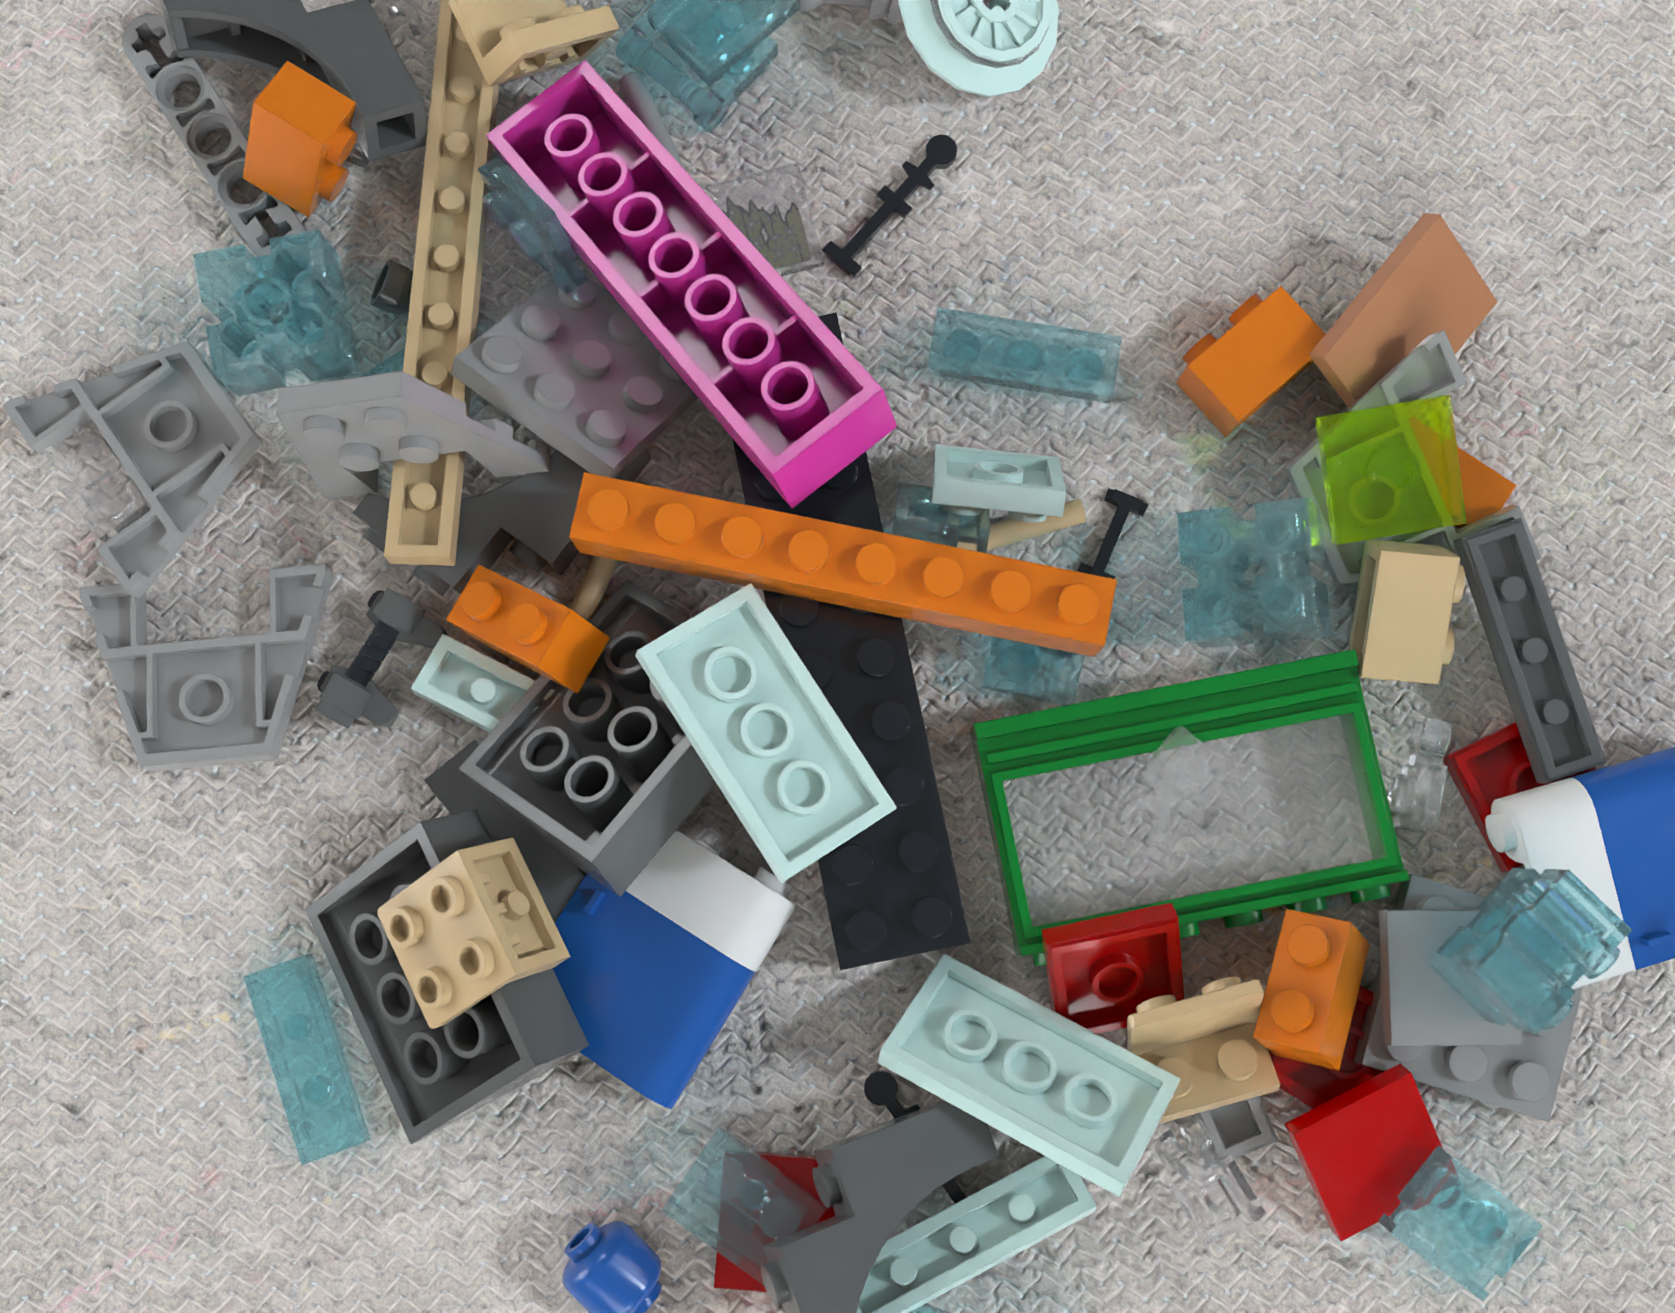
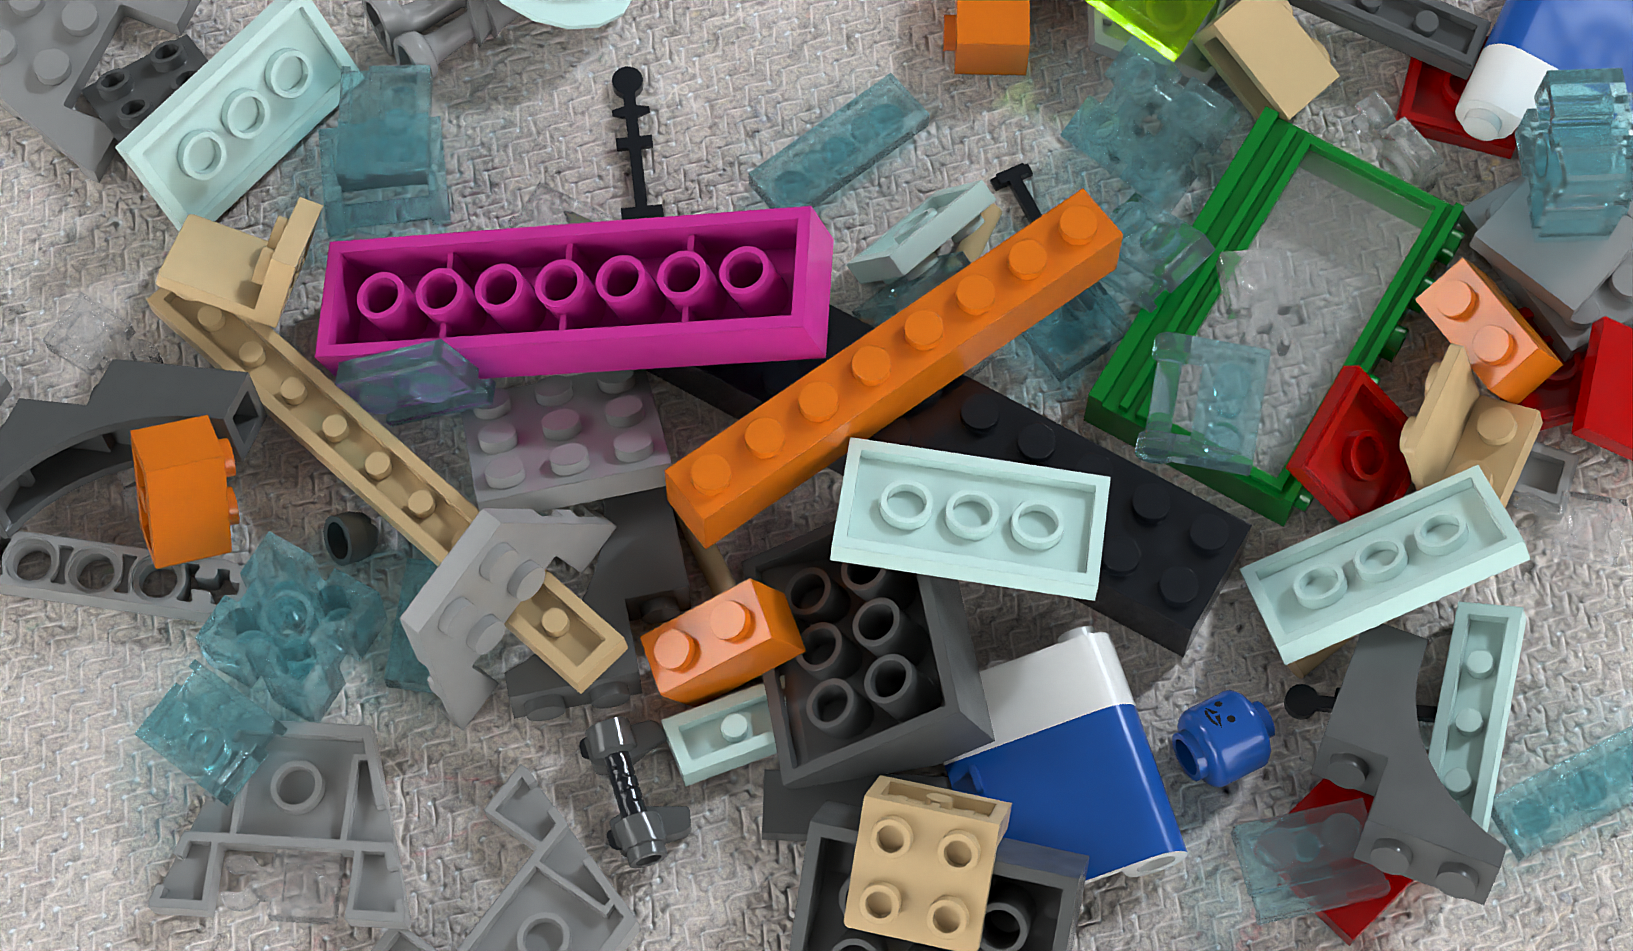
camera: 50 degrees left, 15 degrees down
none -> clear light blue plate [135,659,288,806]
none -> clear light blue plate [1100,192,1215,313]
none -> clear light blue plate [1135,332,1271,476]
none -> blue head [1172,690,1275,788]

